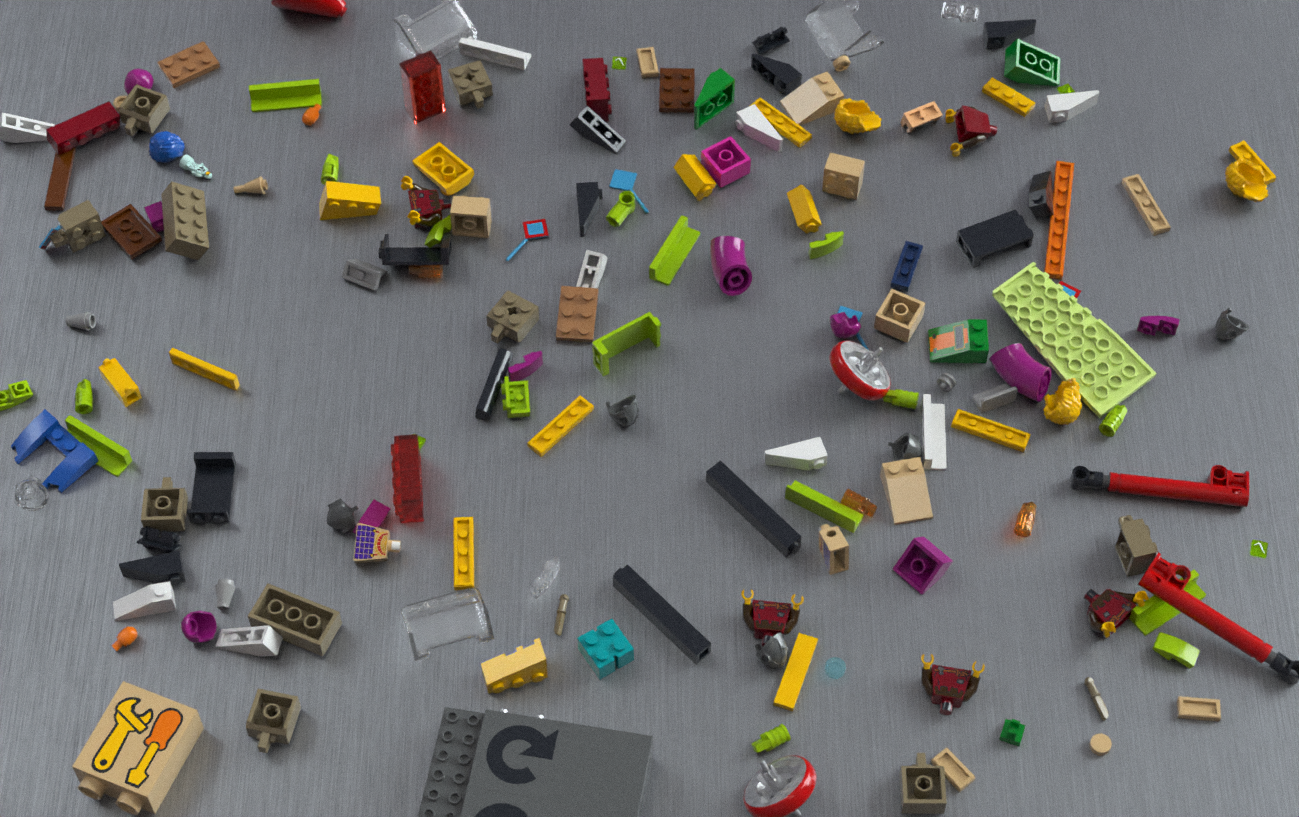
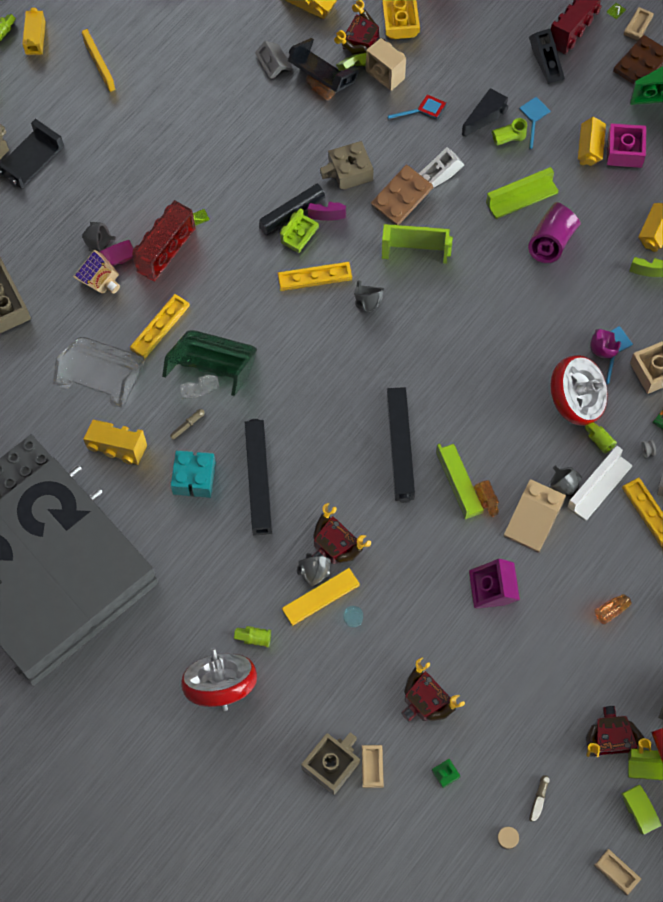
camera: 40 degrees right, 10 degrees up
white slope [764,437,828,470] -> none
tan torso [818,524,849,575] -> none
none -> clear green windscreen [162,330,257,396]

